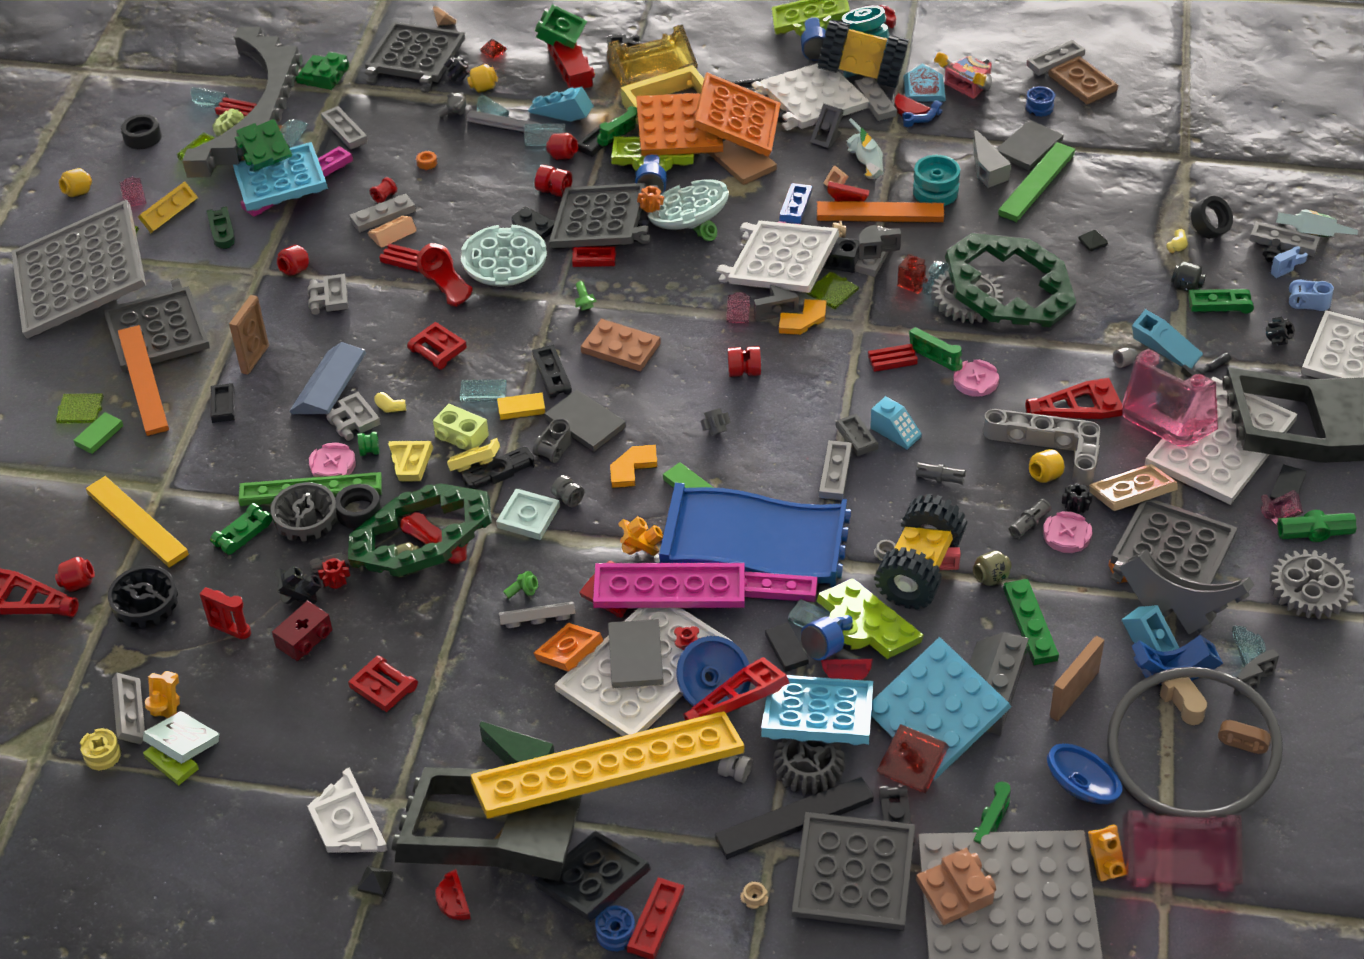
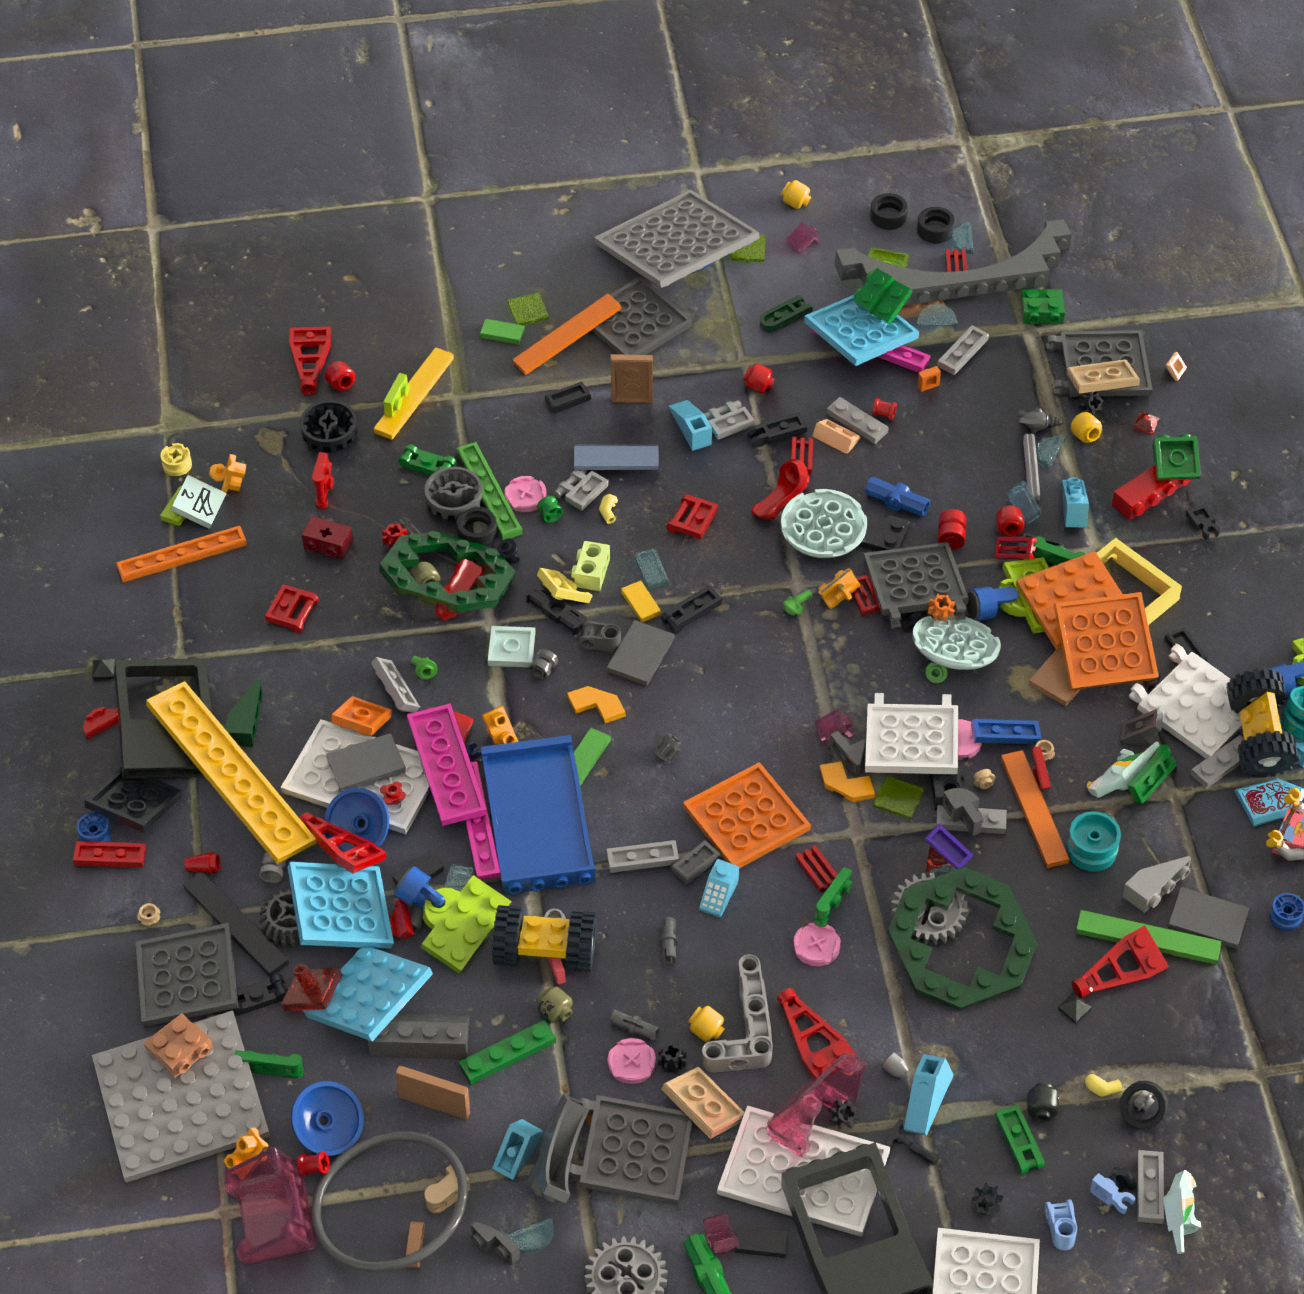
camera: 70 degrees right, 5 degrees up
light grey plate [112,673,145,744] -> none
yellow plate [138,181,198,233] -> none
yellowish green gear [212,109,245,137] -> none
black hips [275,566,322,604] -> none
white wing [308,768,387,853] -> none
light yellow wing [388,441,433,481] -> none
orange tile [416,151,437,170] -> none
nougat plate [581,319,661,372] -> none
clear yellow windscreen [606,24,698,87] -> none
red wheel [728,346,761,377] -> none
light nougat slope [823,166,849,186] -> none
red tile [894,93,930,116] -> none
blue arm [903,100,943,127] -> none
blue arch [1132,635,1223,685] -> none
none -> orange tile [116,526,247,583]
none -> red cone [184,851,221,875]
none -> red bush [297,1151,330,1176]
none -> lime plate [383,373,410,418]
none -> black plate [497,538,520,563]
none -> medium azure slope [668,400,712,451]
none -> orange plate [683,762,811,869]
none -> black hinge [746,412,807,448]
none -> light orange hips [818,568,861,609]
none -> blue piece [865,477,930,516]
none -> black tyre [917,207,955,243]
none -> orange plate [917,366,941,392]
none -> dark purple tile [924,823,974,870]
none -> red tile [994,537,1037,560]
none -> tan plate [1035,740,1055,761]
none -> tan tile [1067,359,1140,394]
none -> red plate [1071,925,1169,998]
none -> green plate [1127,744,1177,804]

